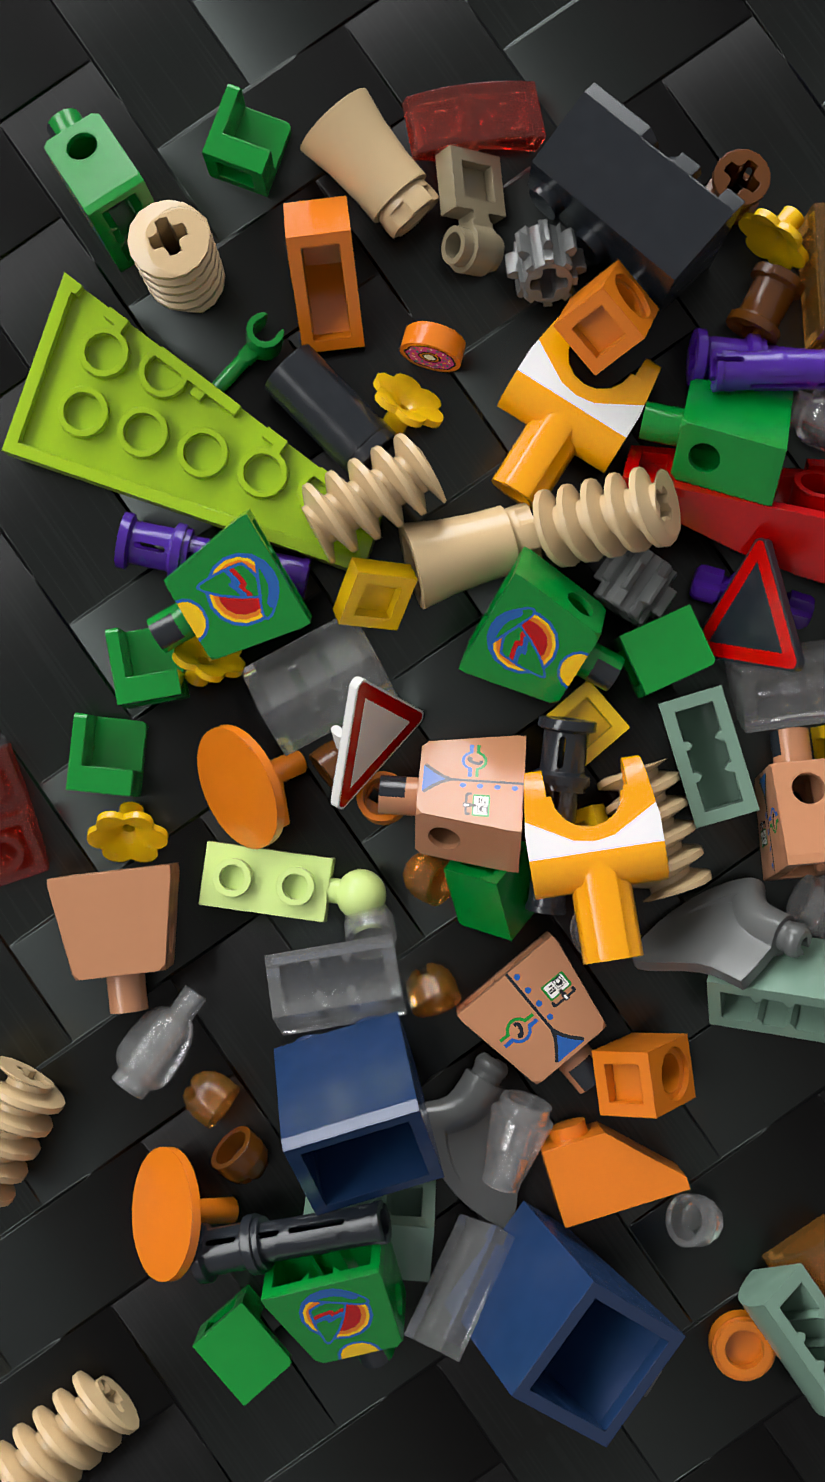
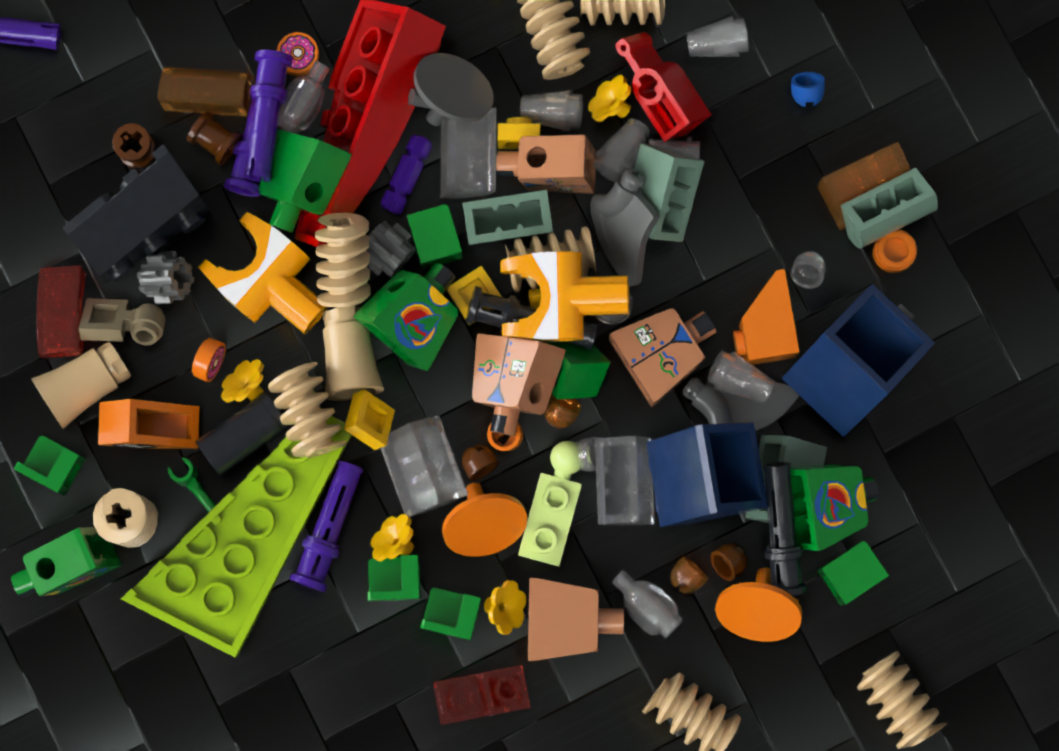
camera: 85 degrees left, 5 degrees down
green torso [147,509,312,660] -> none
white piece [331,676,424,809] -> none
clear tile [404,1214,515,1362] -> none
clear orange hinge [406,963,461,1017] -> none
orange brick [553,259,659,376] -> none
orange brick [592,1033,696,1119] -> none
piece [702,538,805,672] -> none
yellow plant [738,206,809,270] -> none

